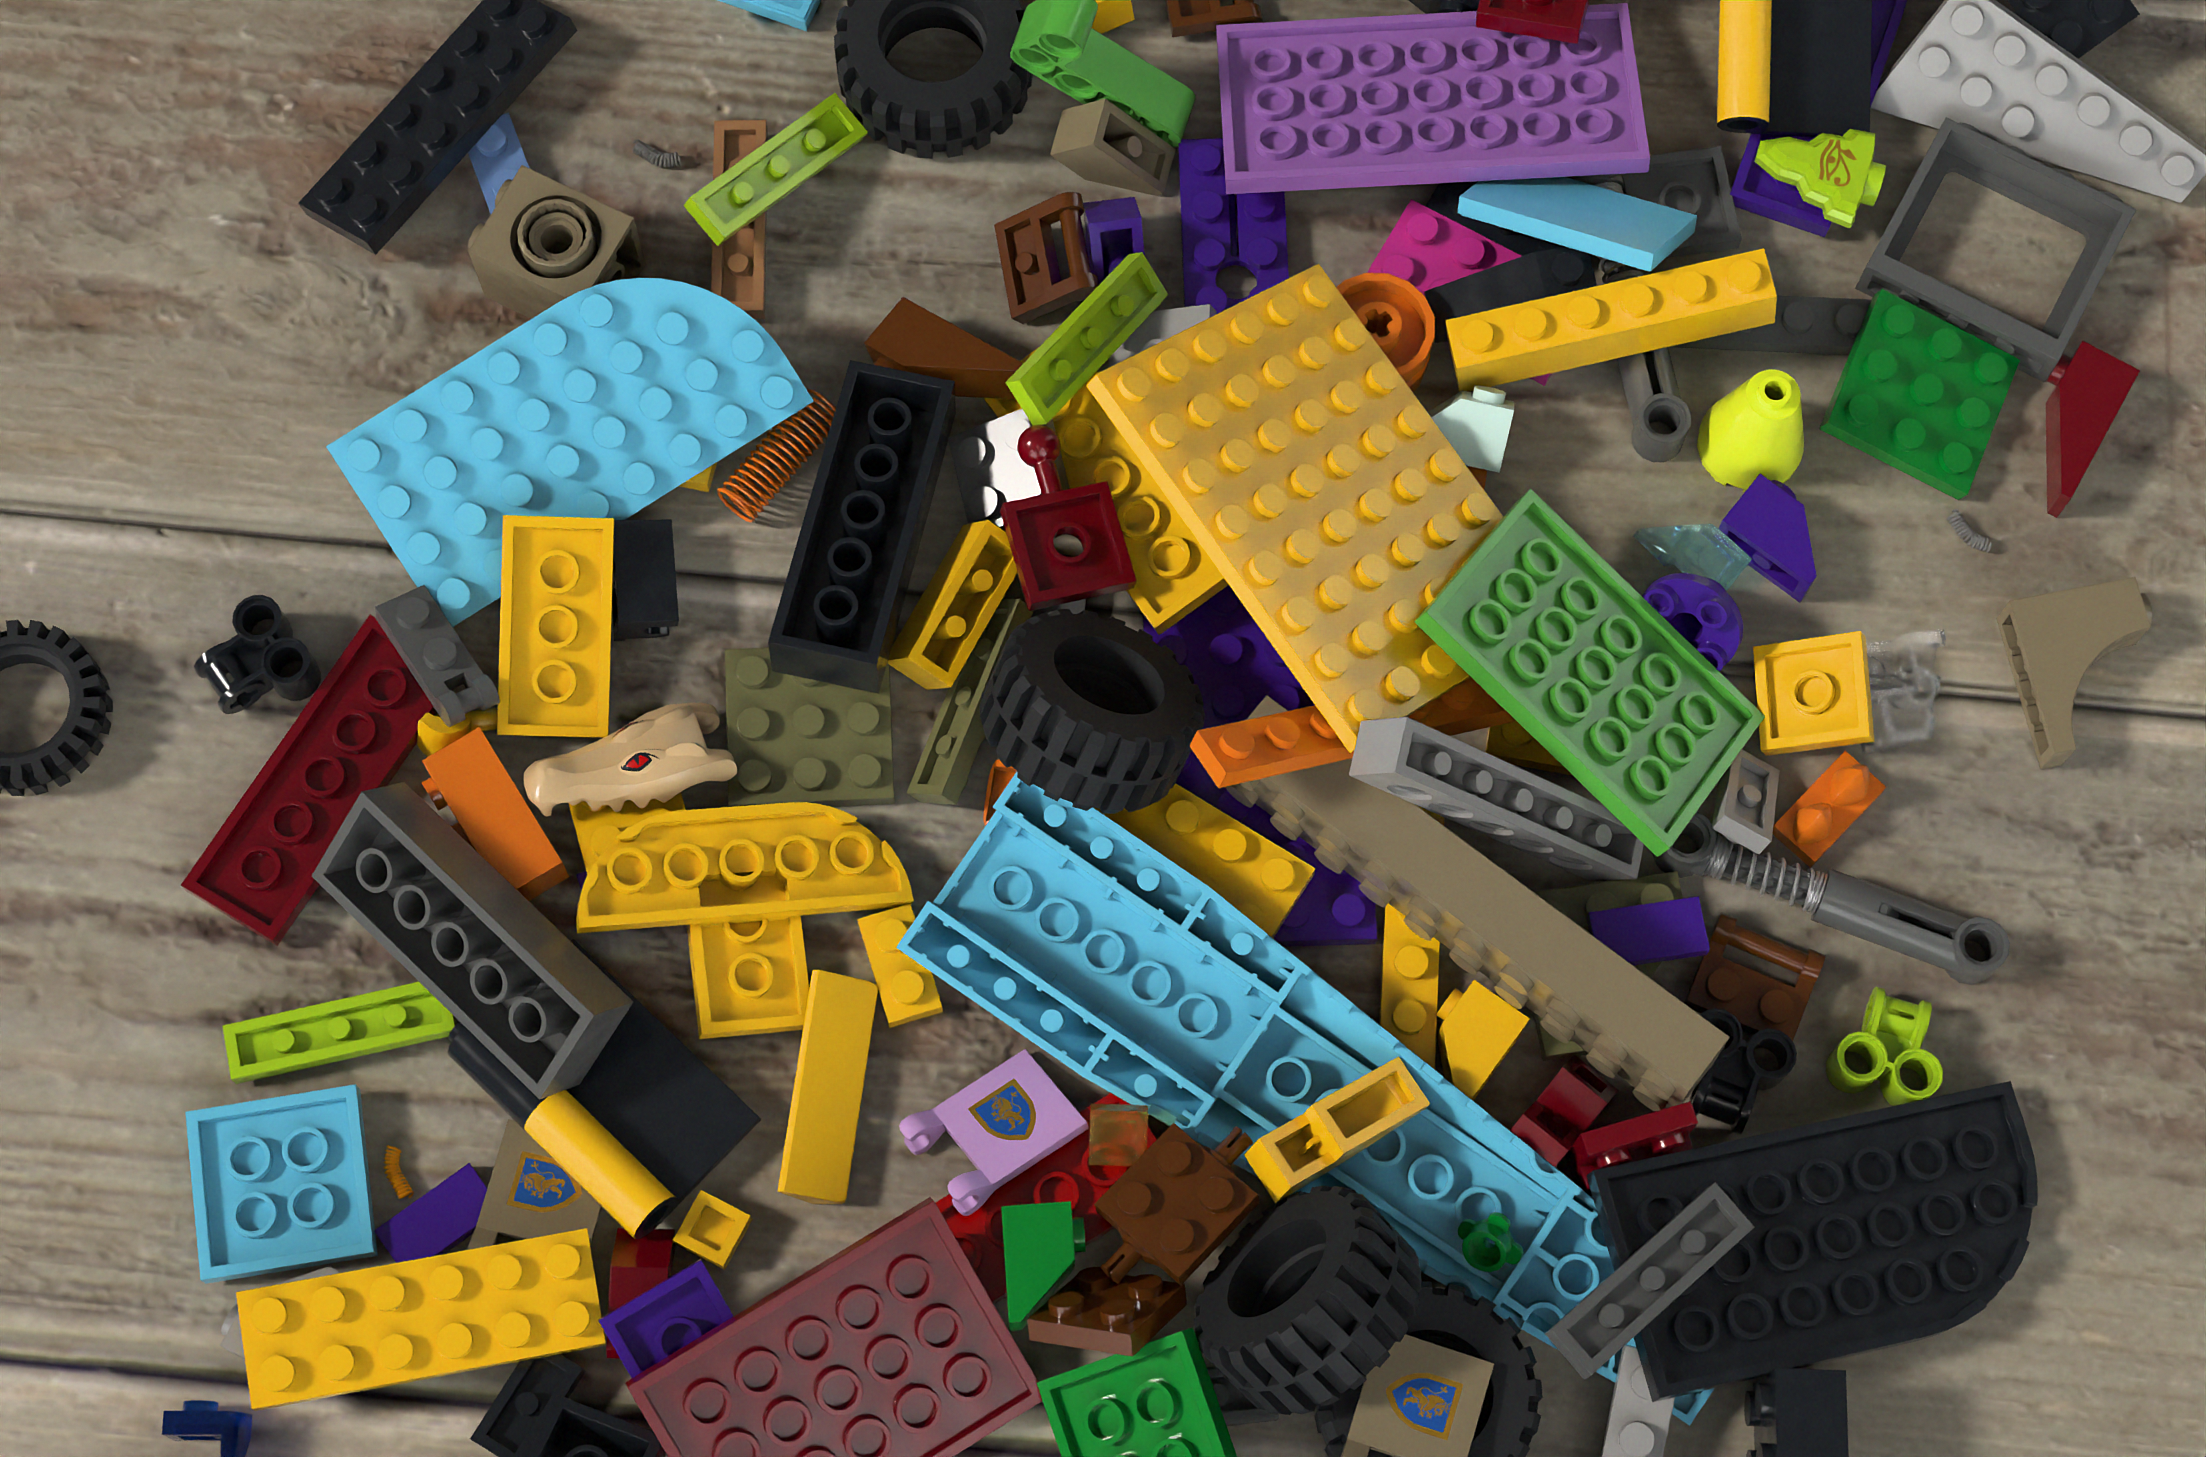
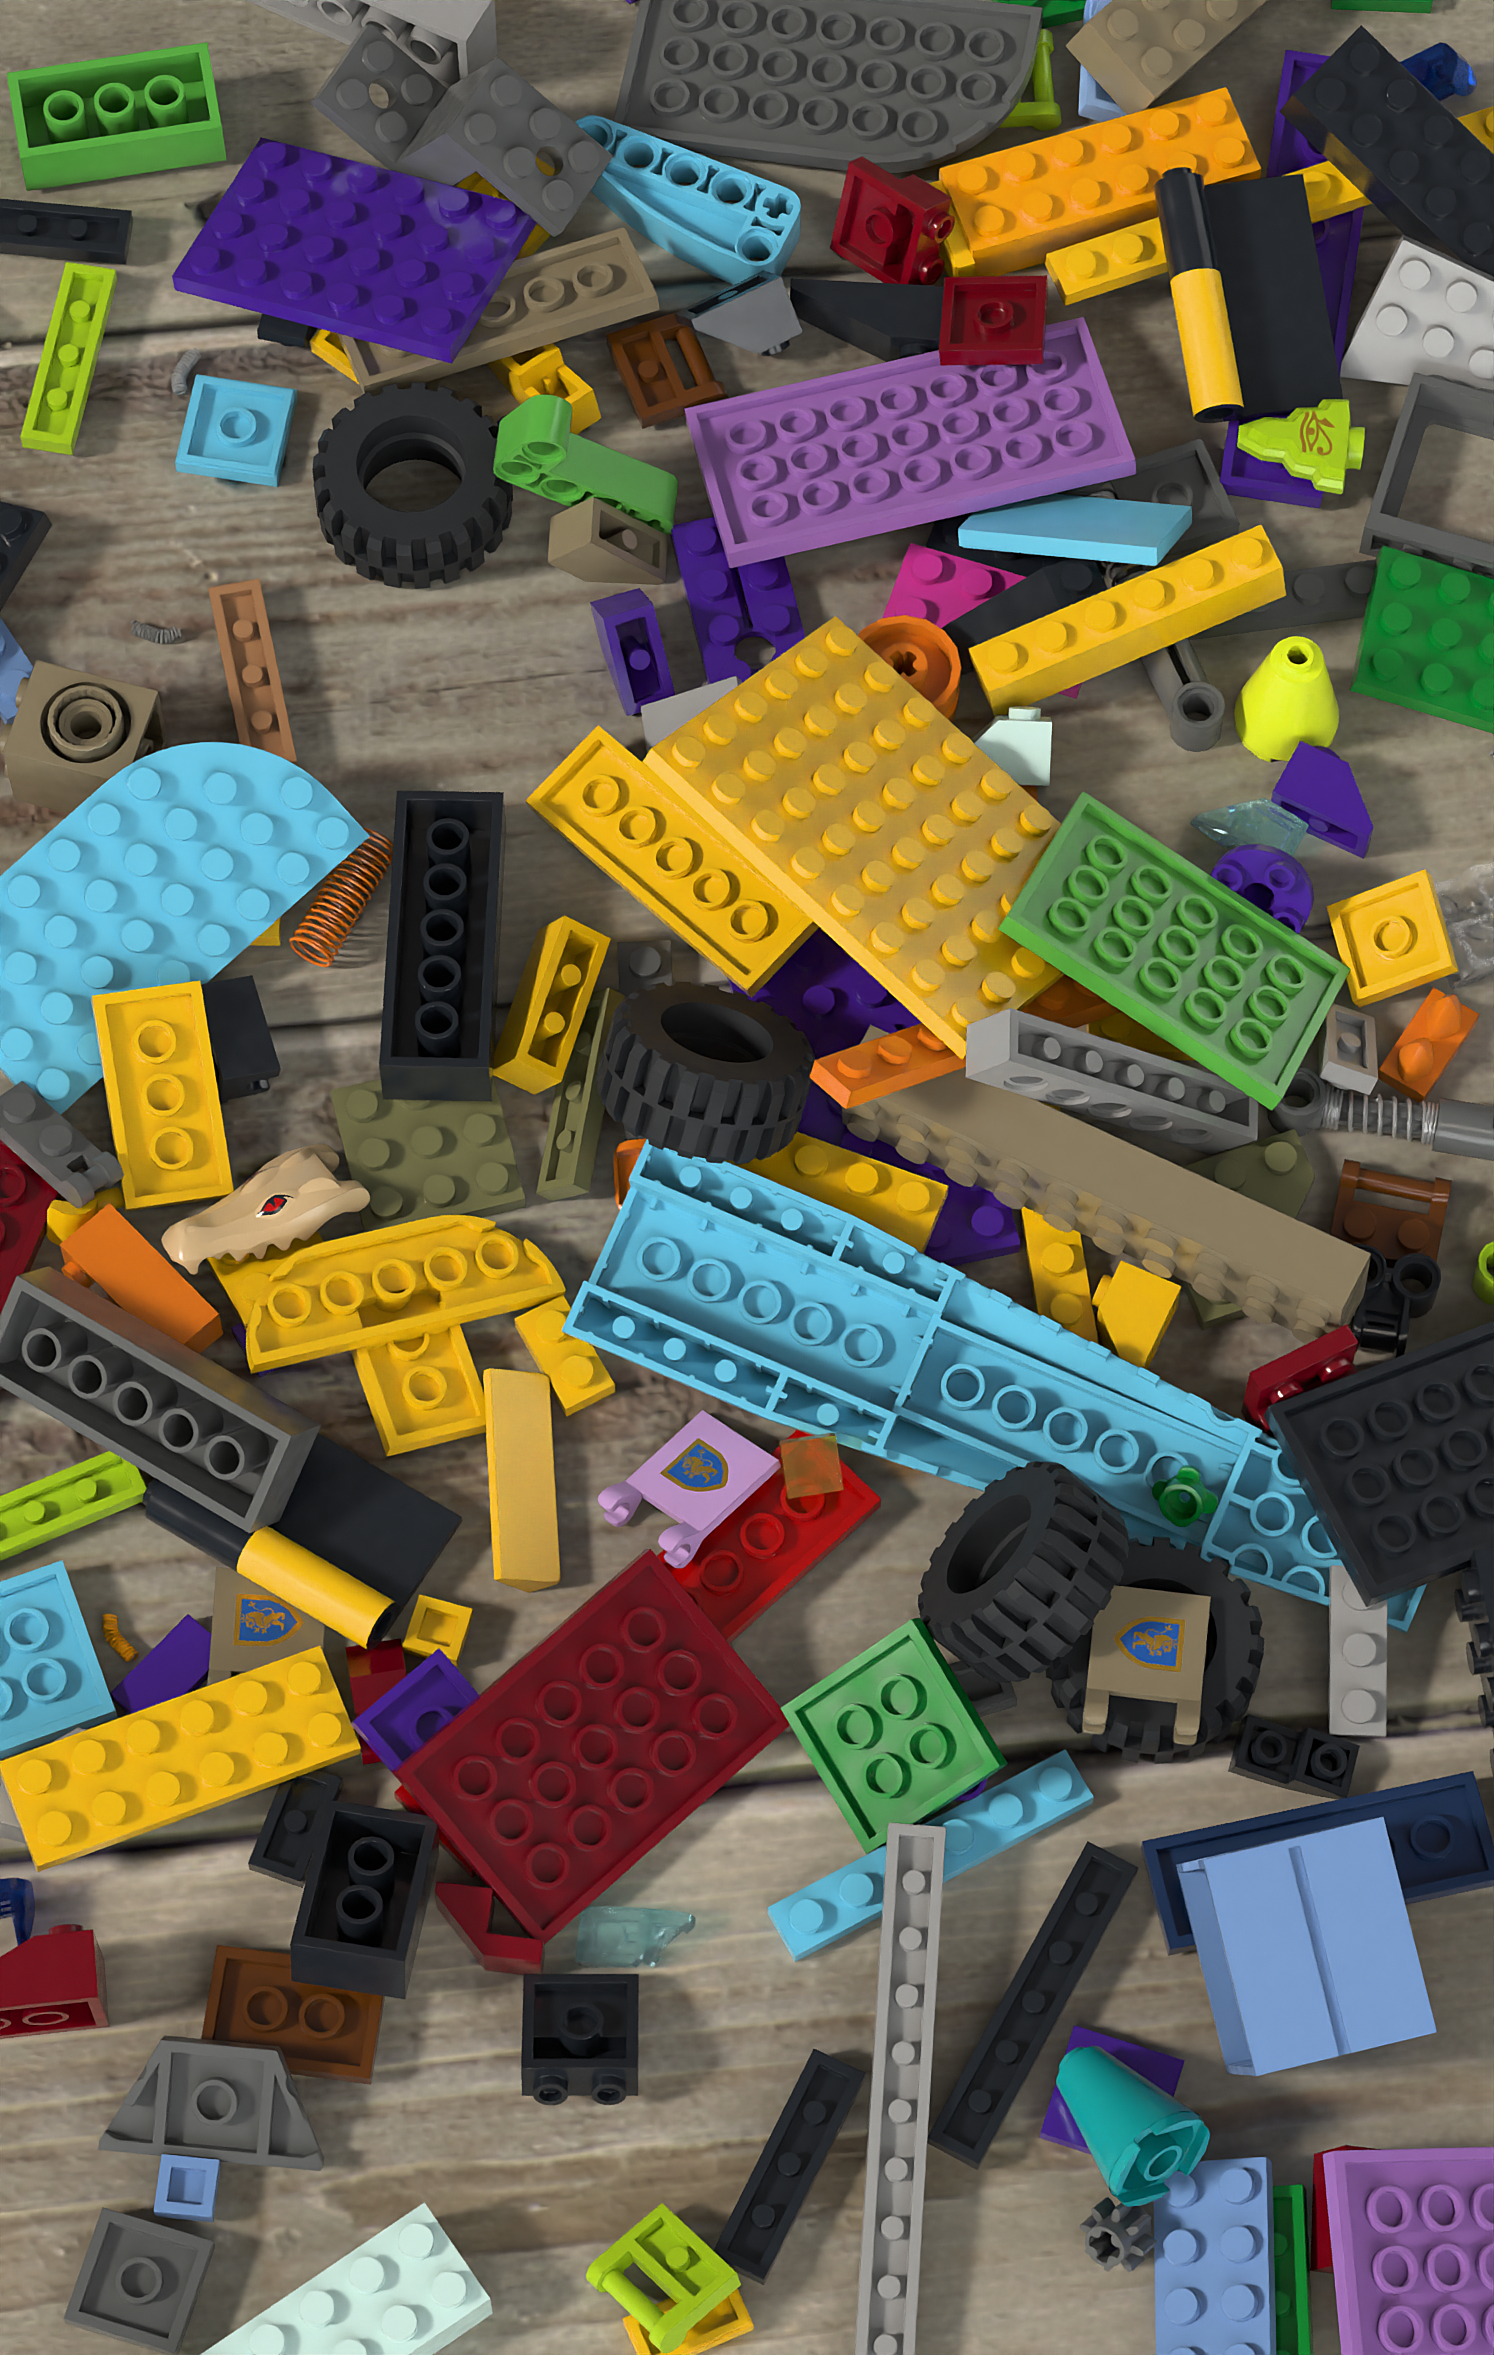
camera: 10 degrees left, 5 degrees down
lime plate [683,93,868,246] -> none
reddish brown slope [864,297,1023,400] -> none
plate [948,409,1070,532] -> none
reddish brown plate [994,192,1099,324] -> none
dark red plate [1000,425,1137,611] -> none
green slope [1001,1201,1086,1331] -> none
lime plate [1005,252,1168,425] -> none
reddish brown plate [1027,1267,1187,1357] -> none
reddish brown plate [1094,1123,1260,1285] -> none
yellow slope [1244,1056,1430,1203] -> none
dark red slope [1510,1055,1619,1167] -> none
dark grey plate [1545,1182,1754,1380] -> none
dark purple tile [1586,896,1710,966] -> none

